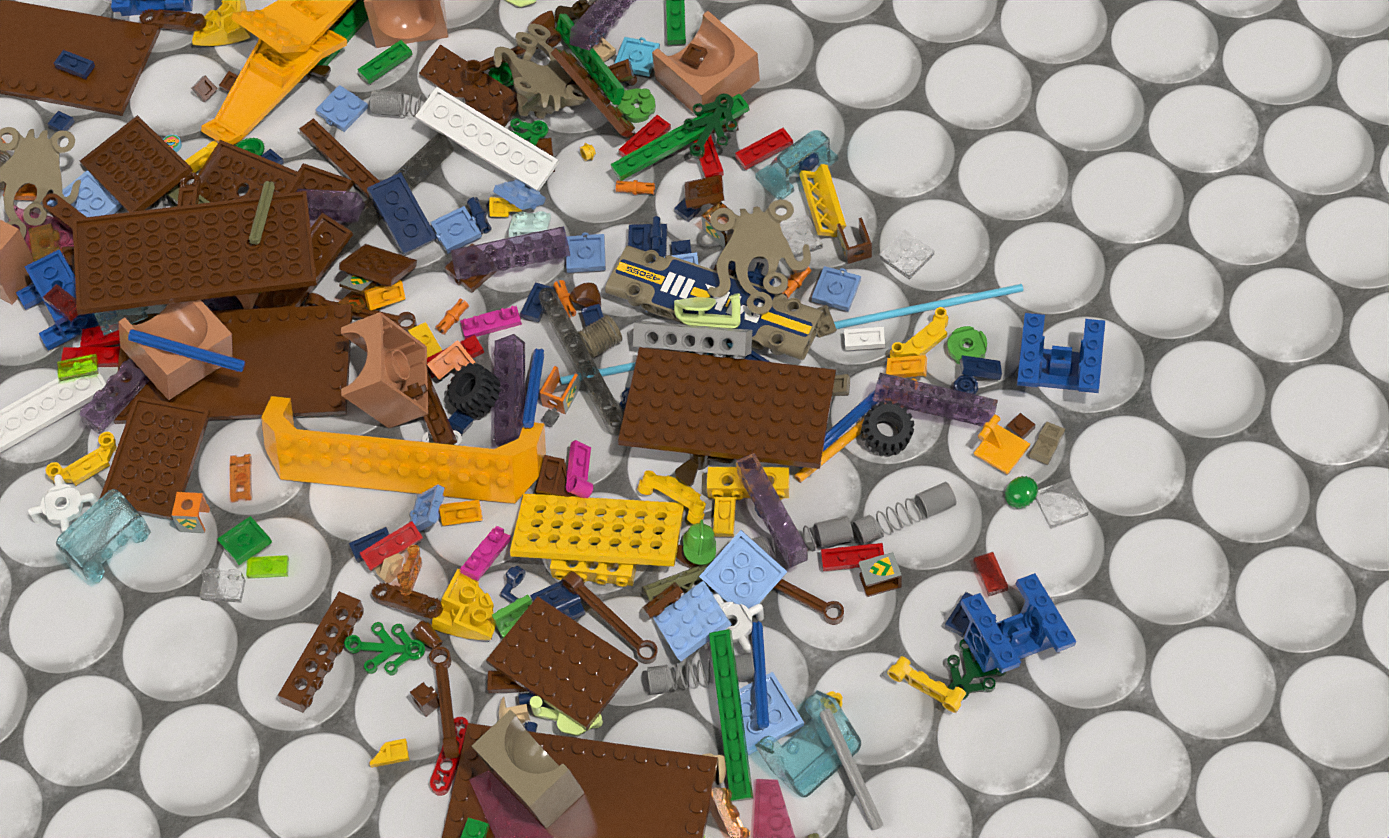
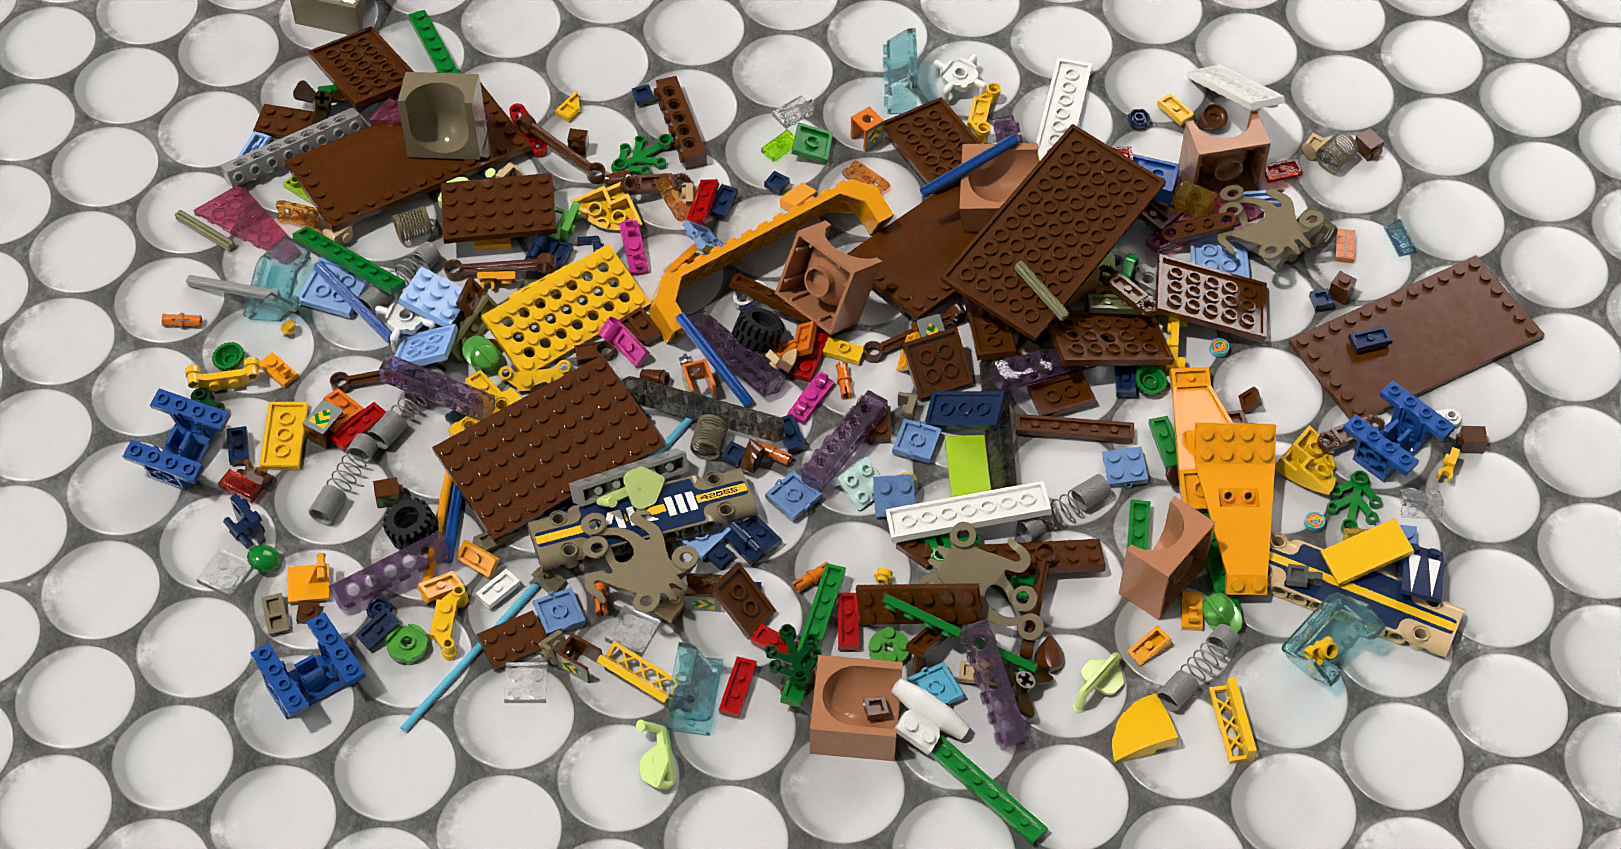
camera: 130 degrees right, 5 degrees down
reddish brown plate [403,382,428,398] -> none
dark blue pin [467,197,492,234] -> none
none -> orange pin [161,313,203,328]
none -> green hat [212,342,245,371]
none -> dark blue plate [223,493,266,549]
none -> reddish brown plate [237,459,274,485]
none -> yellow tile [259,402,309,470]
none -> light orange plate [260,352,299,389]
none -> orange plate [323,388,364,433]
none -> reddish brown brick [373,477,404,509]
none -> dark tan piece [392,206,433,243]
none -> light orange plate [456,540,499,578]
none -> reddish brown plate [476,610,547,671]
none -> light orange plate [477,271,517,290]
none -> dark tan bracket [538,630,568,665]
none -> reddish brown piece [574,341,614,365]
none -> dark blue plate [632,84,654,106]
none -> yellowish green piece [636,720,676,790]
none -> reddish brown cone [640,369,670,388]
none -> dark blue plate [764,171,790,194]
none -> tan plate [765,349,797,373]
none -> light orange slope [780,182,817,212]
none -> white plate [891,678,970,755]
none -> dark tan bracket [898,392,918,421]
none -> lime tile [945,435,991,497]
none -> green plate [1148,416,1177,470]
none -> reddish brown brick [1329,271,1357,305]

